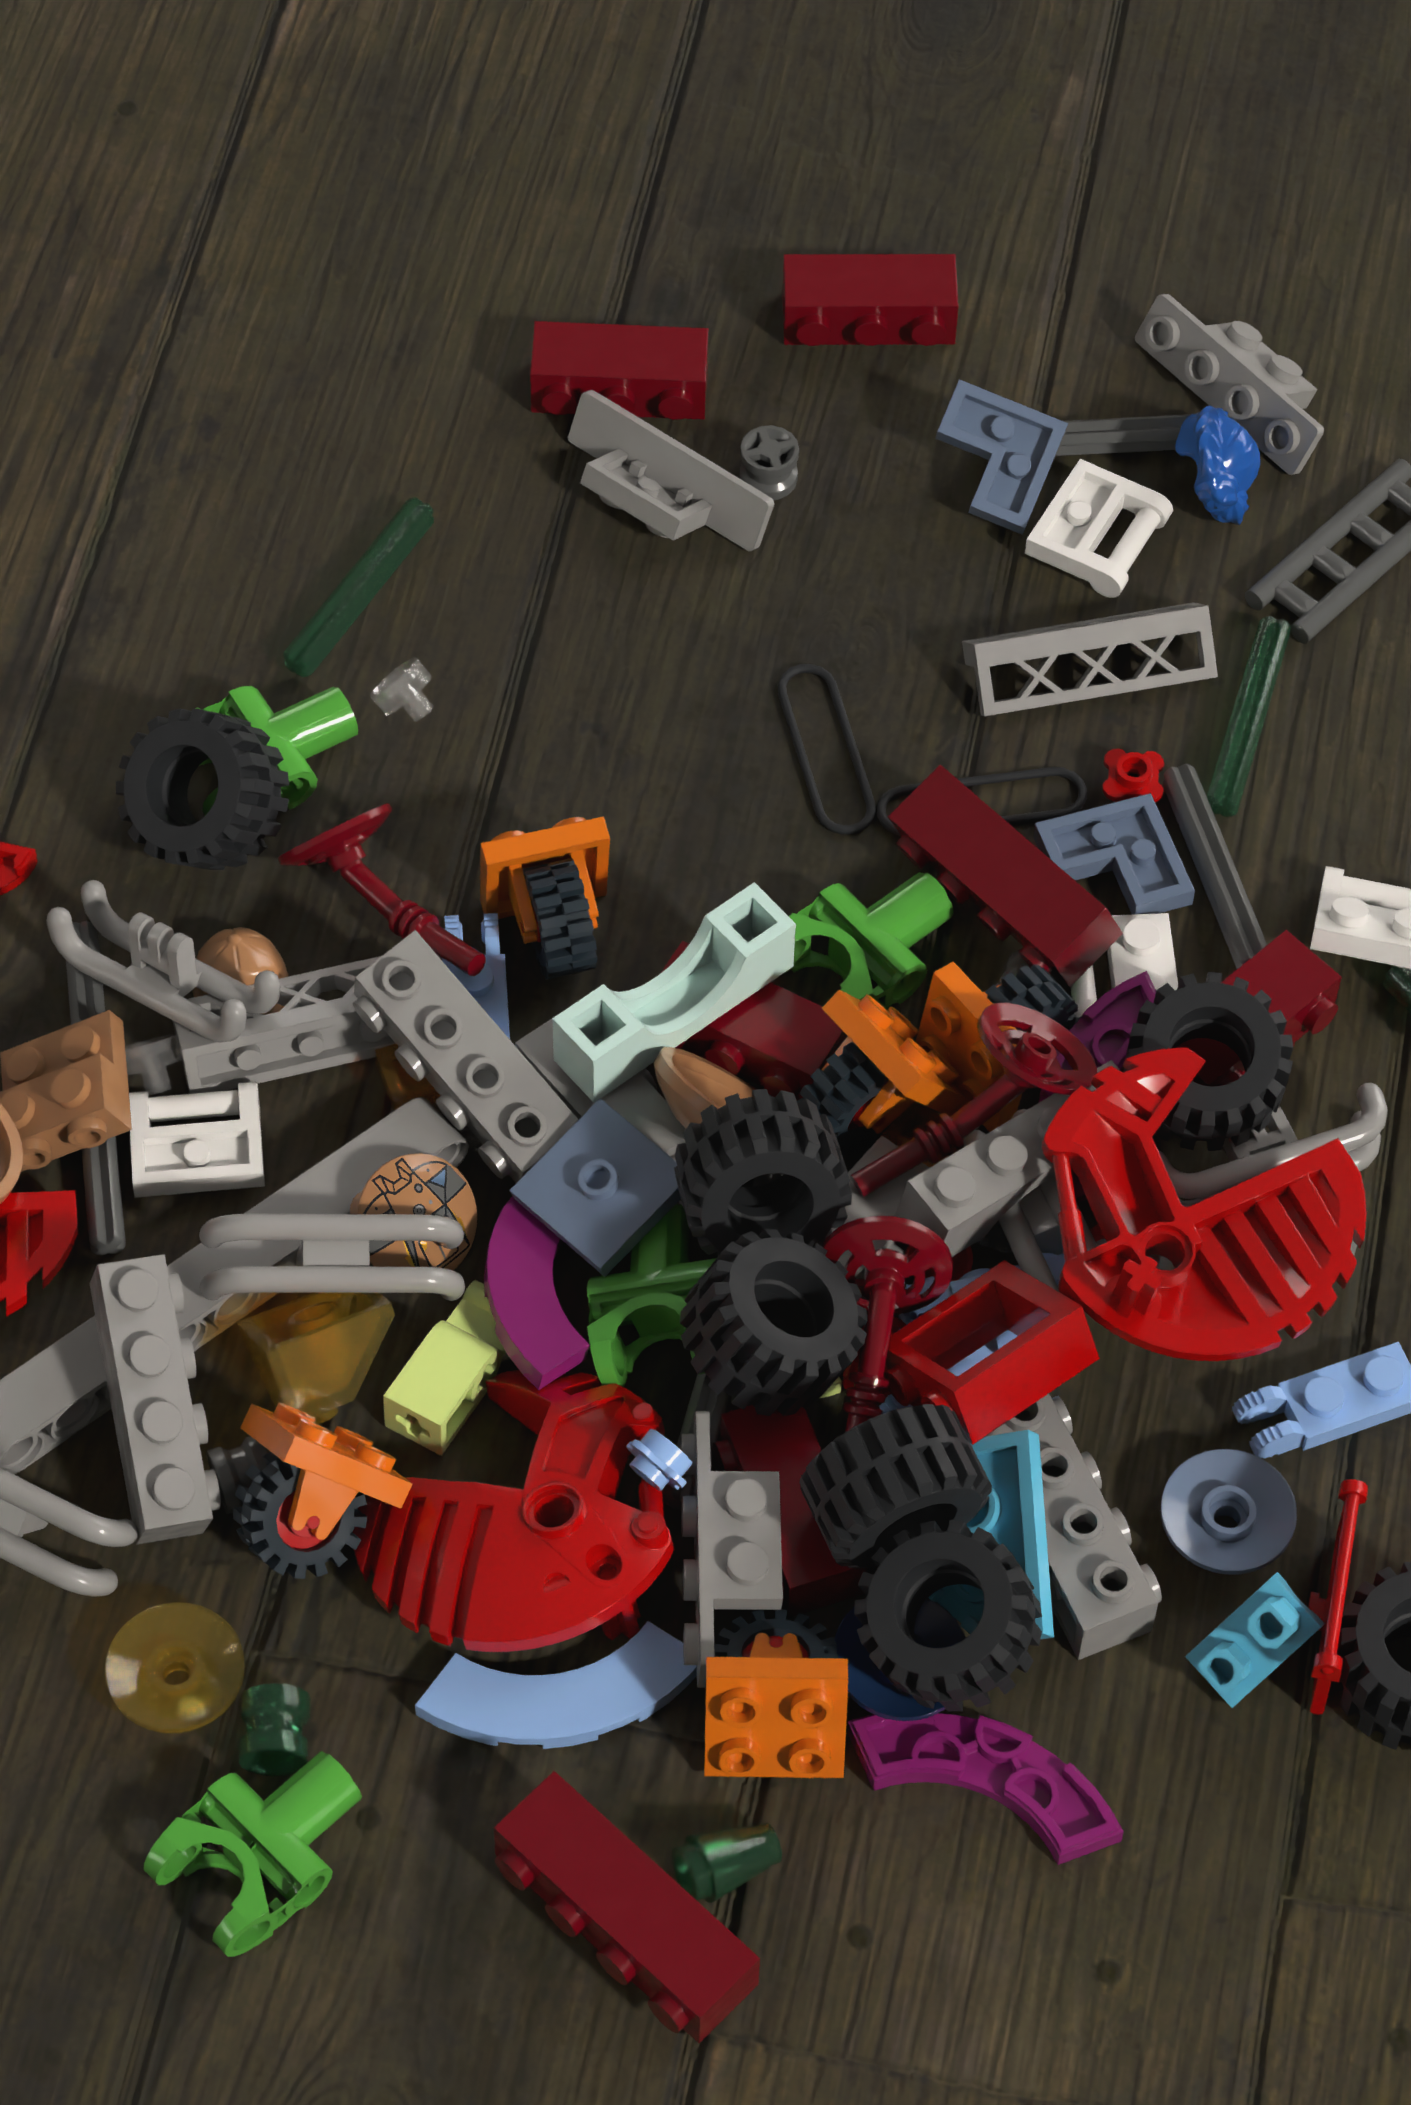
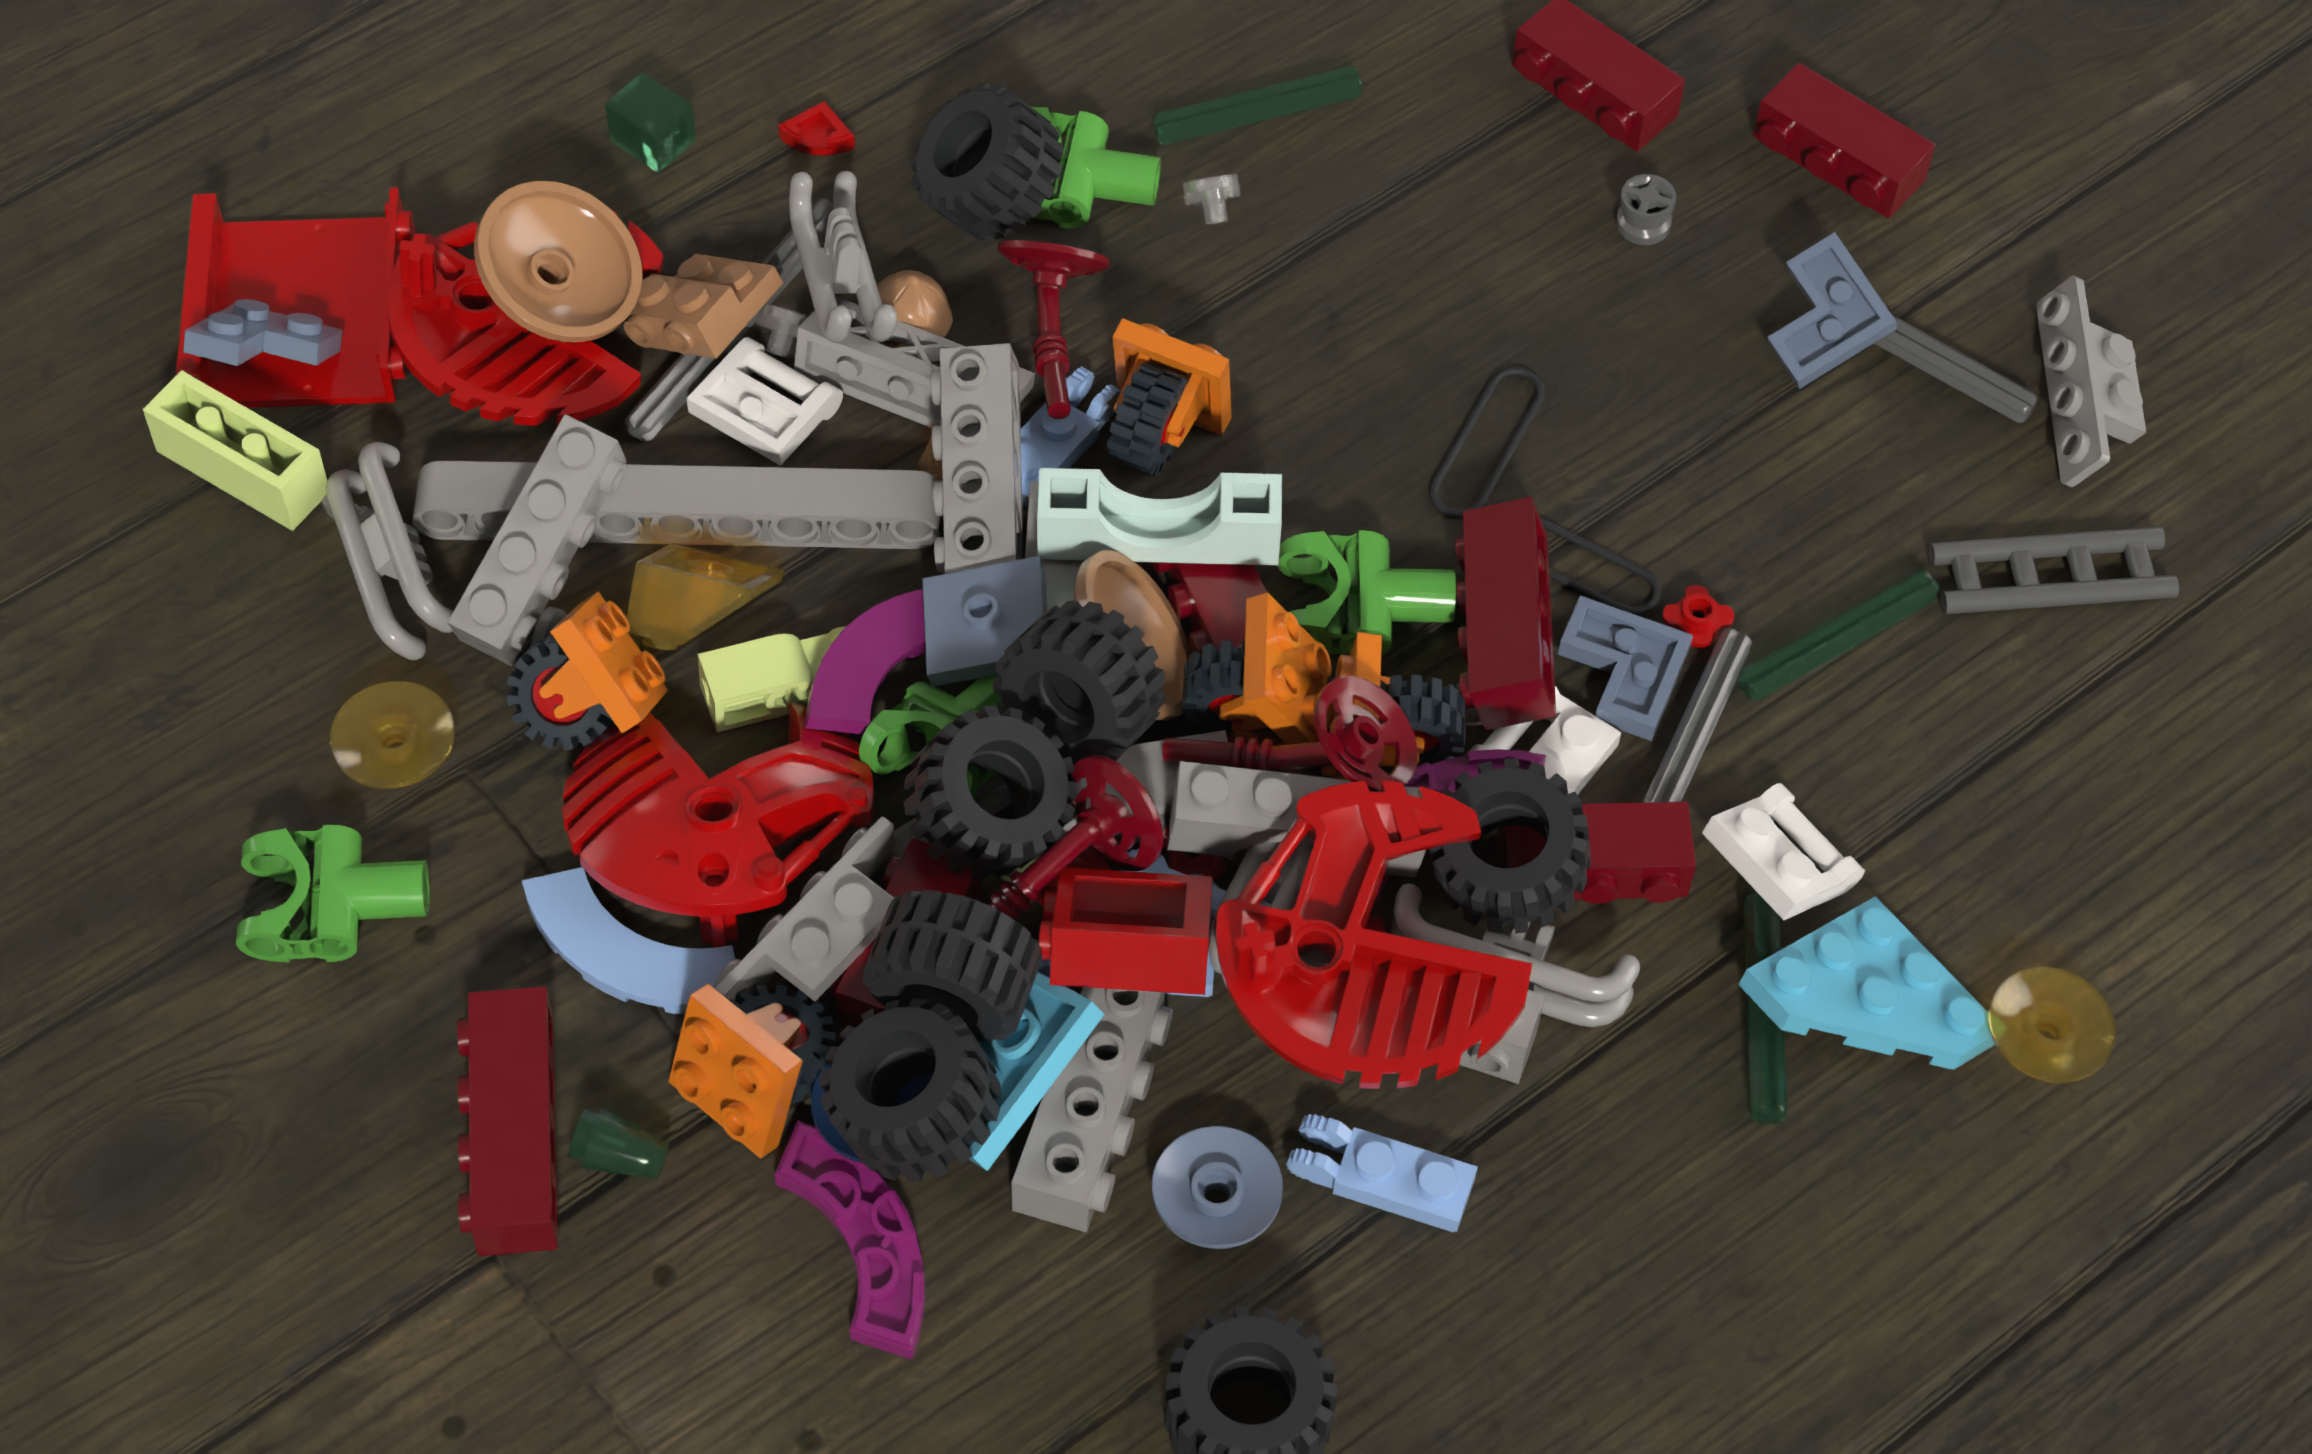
camera: 40 degrees right, 0 degrees up
light grey piece [199,1214,465,1301] -> none
clear green wheel [238,1683,311,1776] -> none
medium nougat dish [350,1153,477,1270] -> none
light grey bracket [568,390,774,551] -> none
light blue plate [626,1429,693,1491] -> none
light grey fence [962,603,1218,716] -> none
white plate [1025,459,1173,598] -> none
blue hair [1175,406,1261,525] -> none
medium azure hips [1185,1572,1325,1708] -> none
red door [1308,1479,1368,1715] -> none

